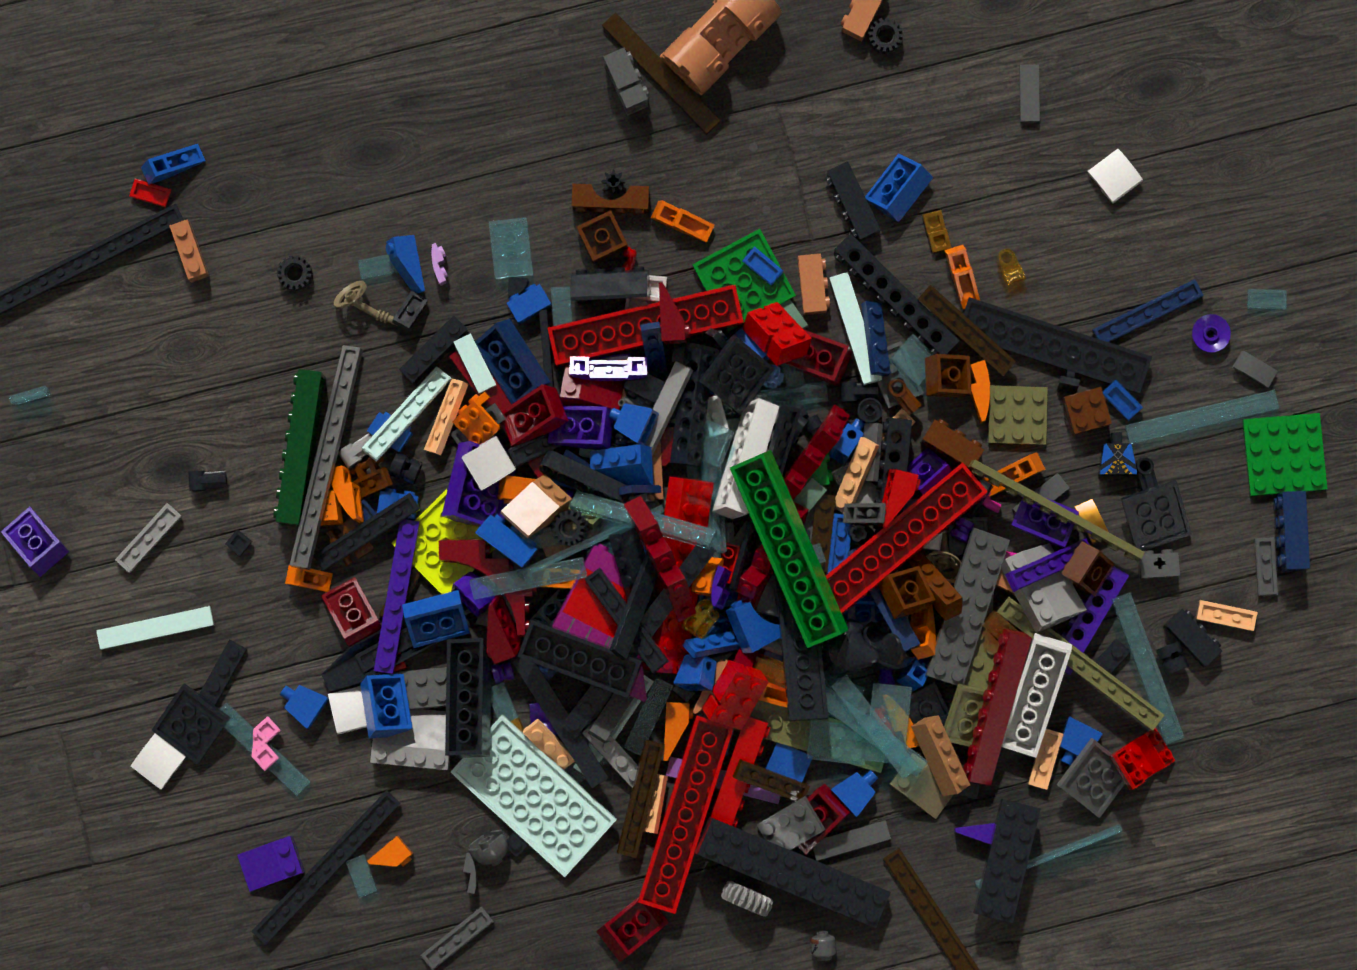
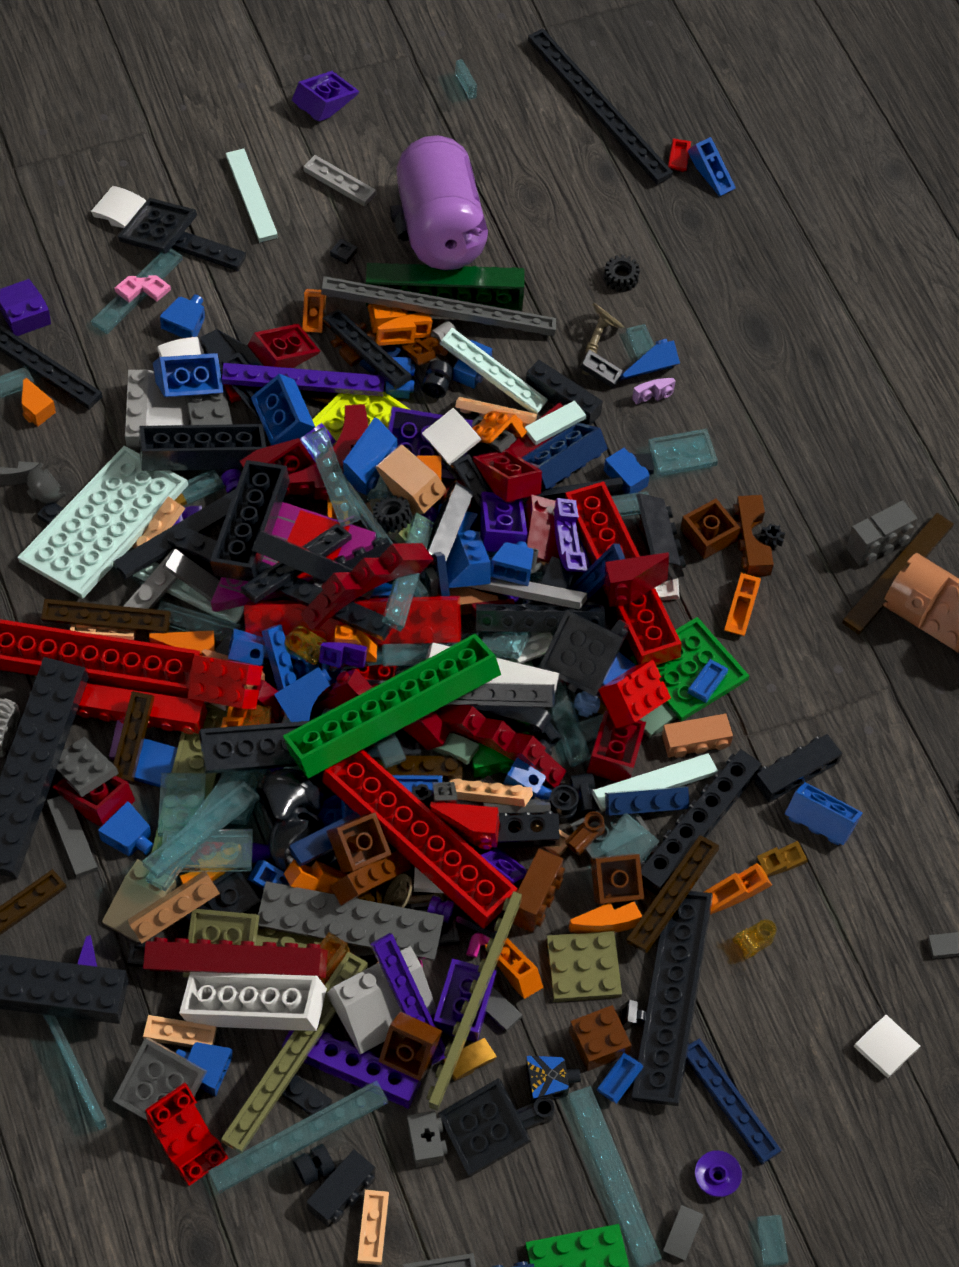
camera: 75 degrees right, 25 degrees down
nougat brick [170,219,209,283] -> none
red arm [622,247,637,270] -> none
none -> medium lavender piece [396,135,488,270]

